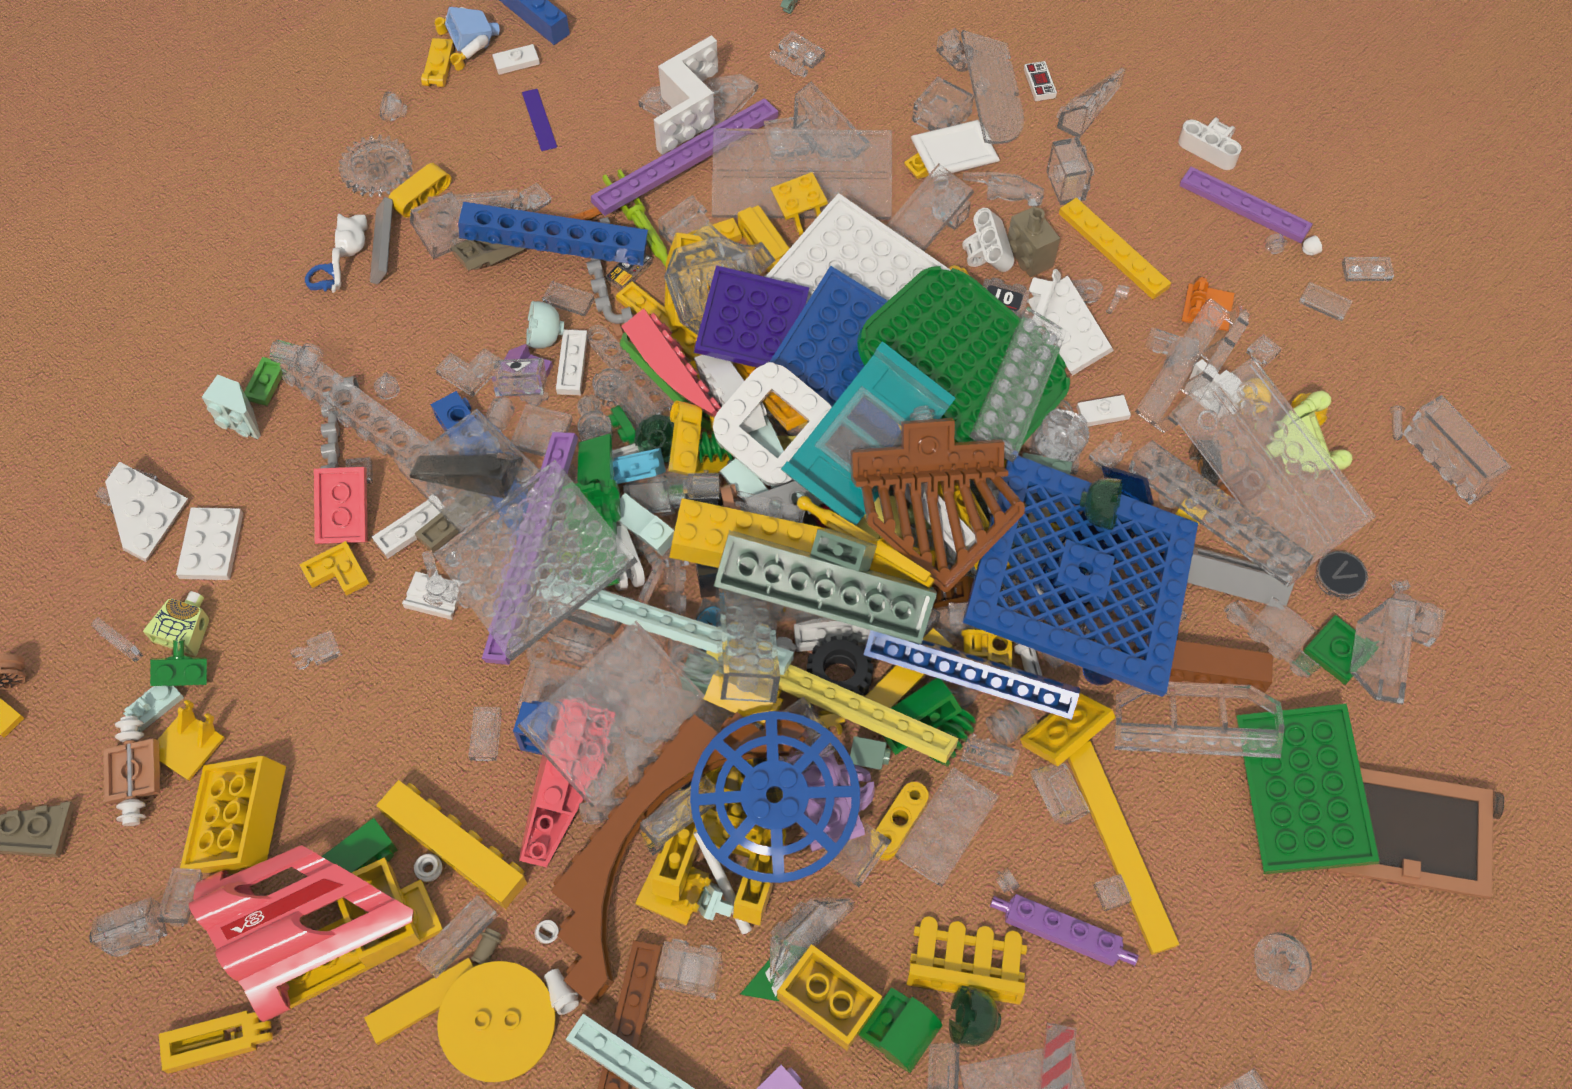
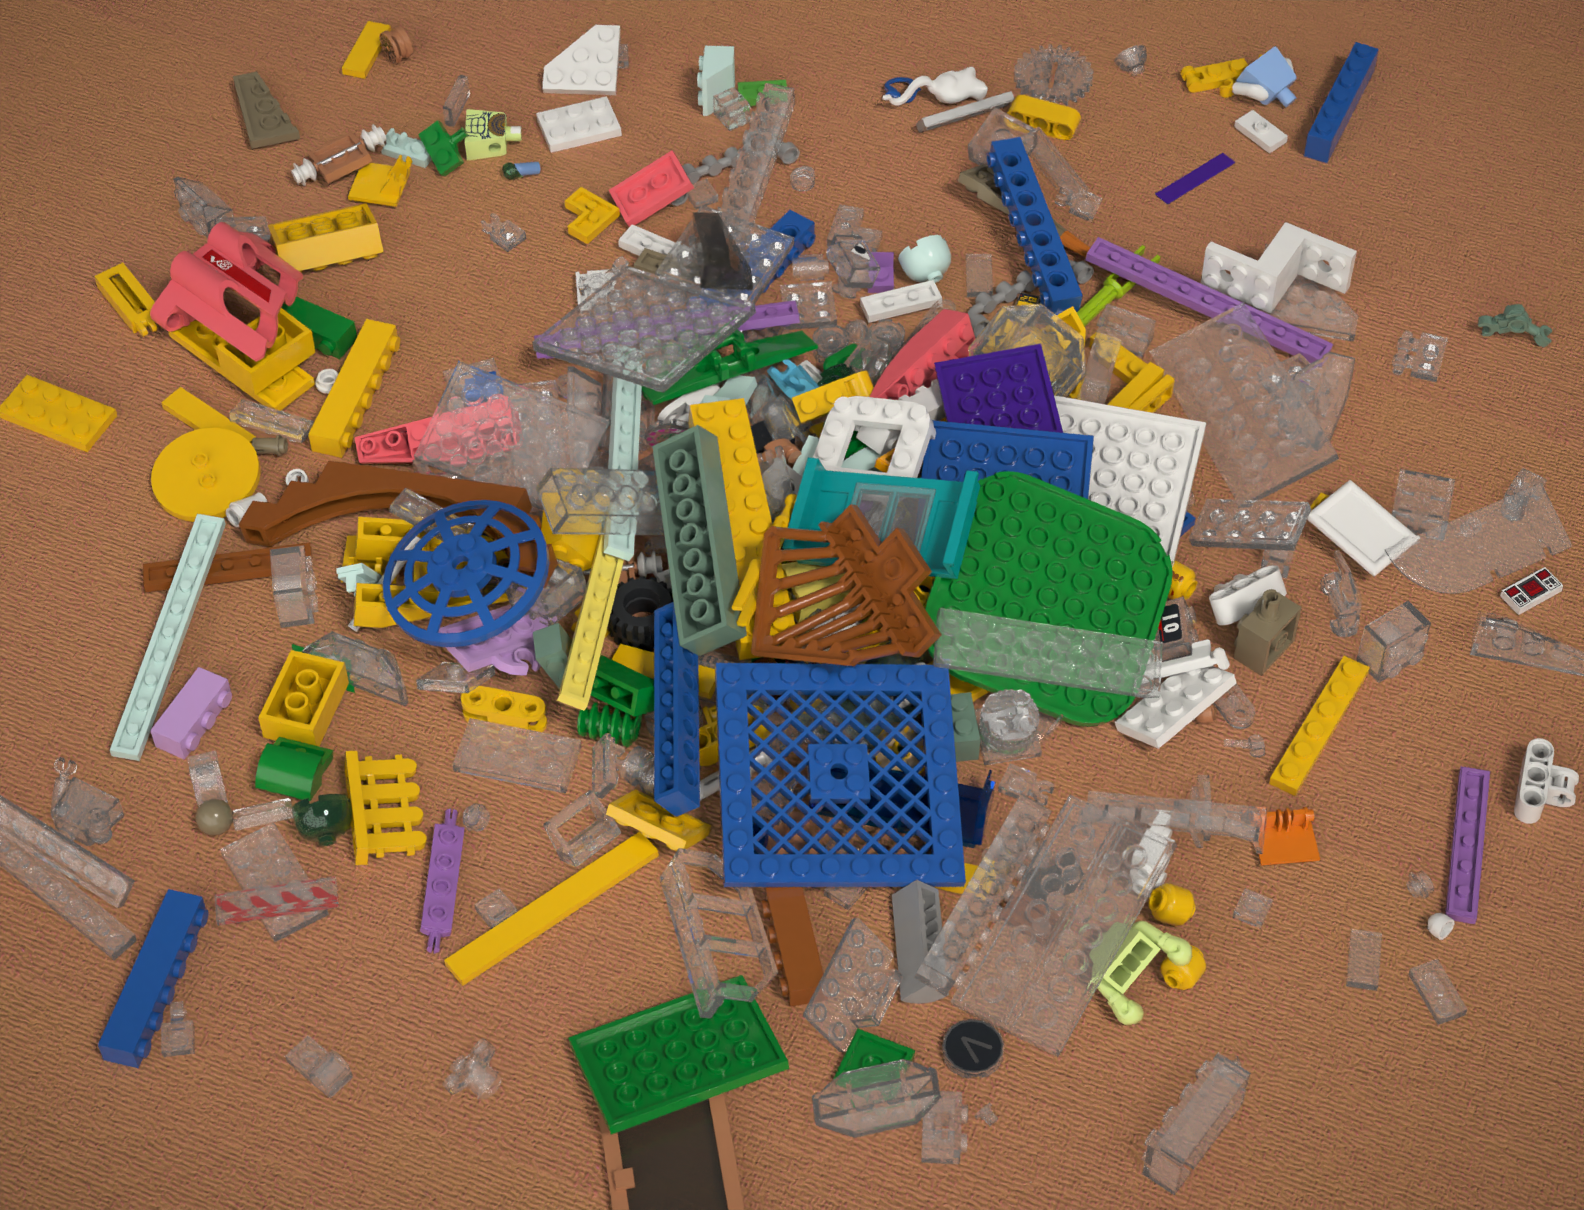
camera: 70 degrees right, 10 degrees down
clear piece [269,339,324,376] -> none
yellow plate [771,172,828,237] -> none
sand green brick [810,529,877,572] -> none
clear plate [910,406,936,421] -> none
white plate [1076,395,1131,427] -> none
clear green cylinder [1080,478,1122,530] -> none
none -> arm [502,162,540,180]
none -> clear brick [713,87,750,131]

